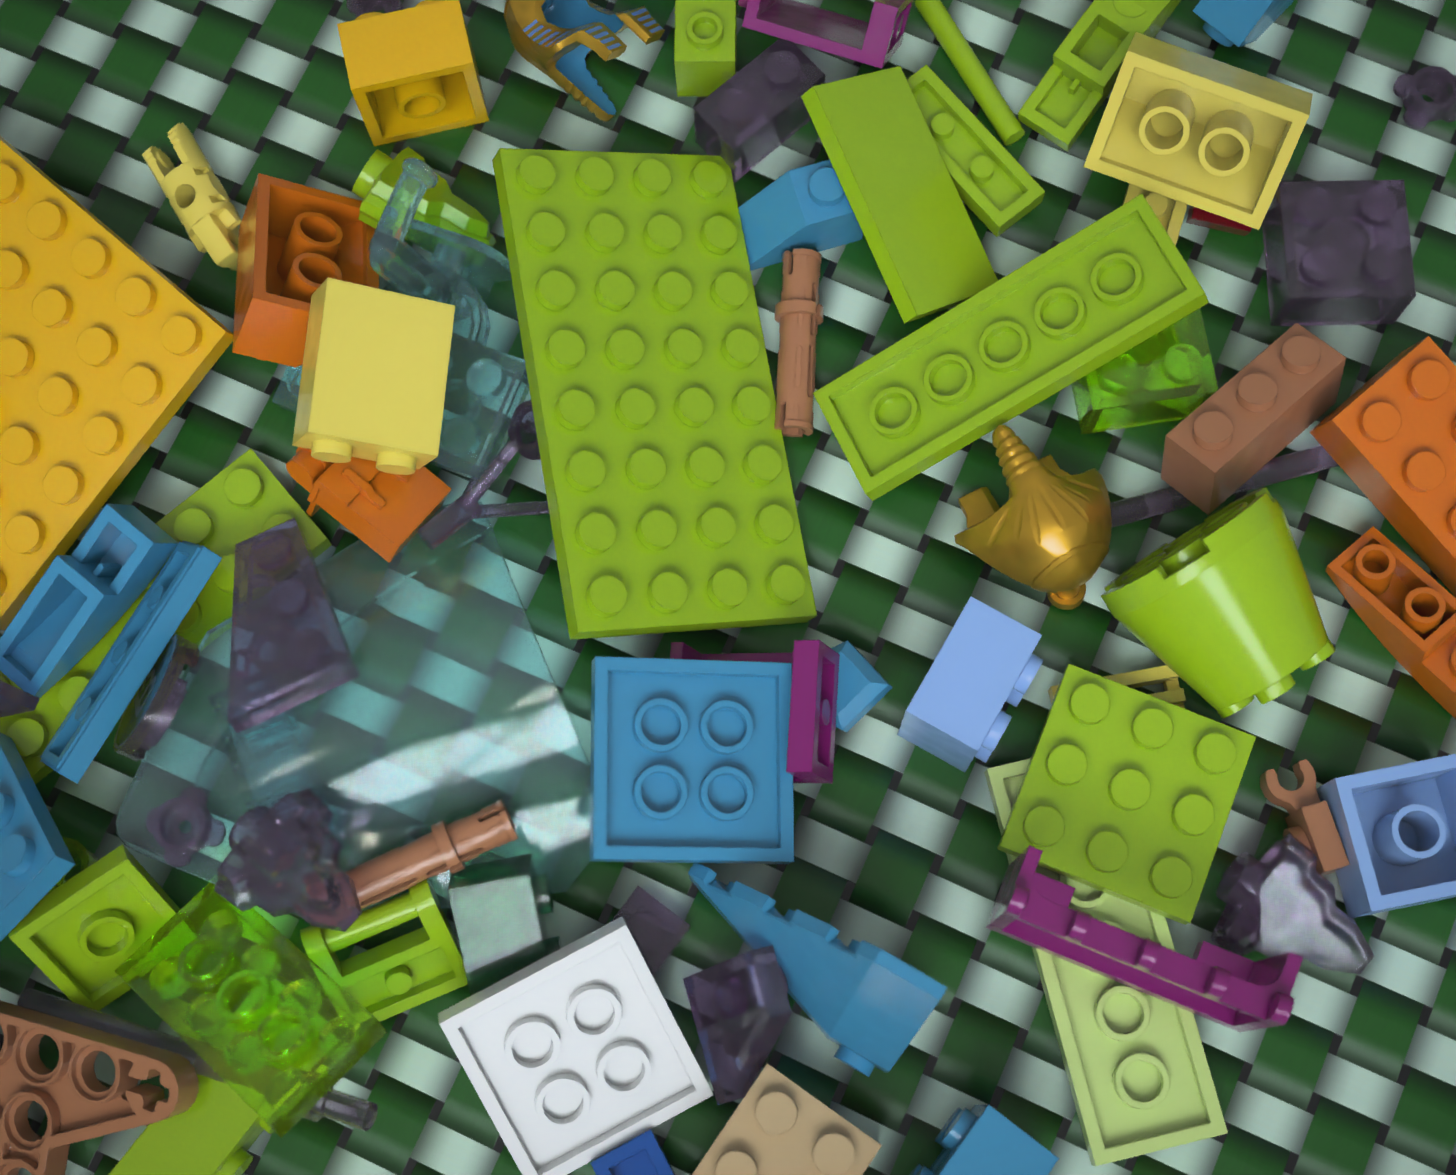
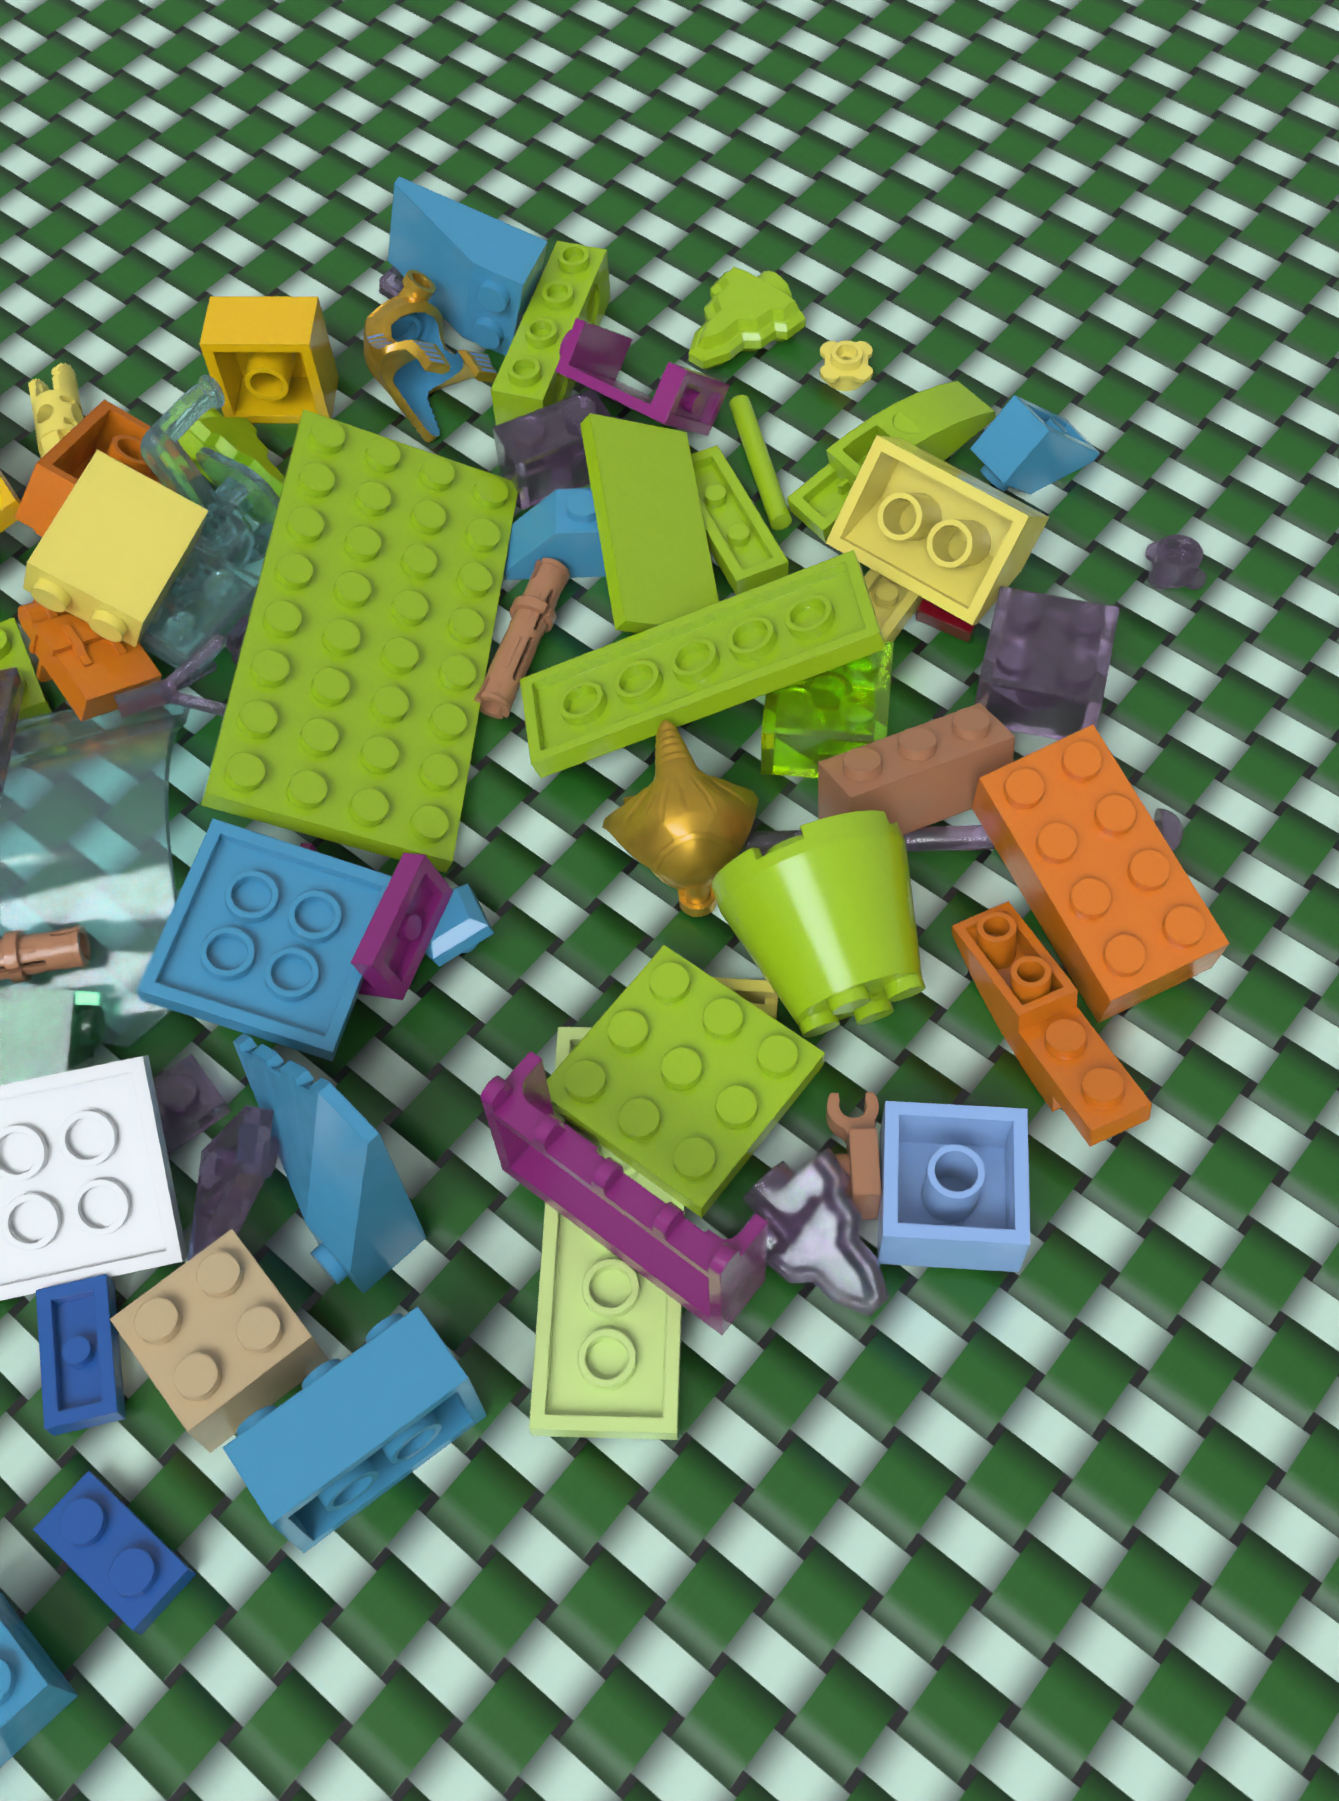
camera: 15 degrees right, 15 degrees down
light blue brick [897,596,1043,773] -> none

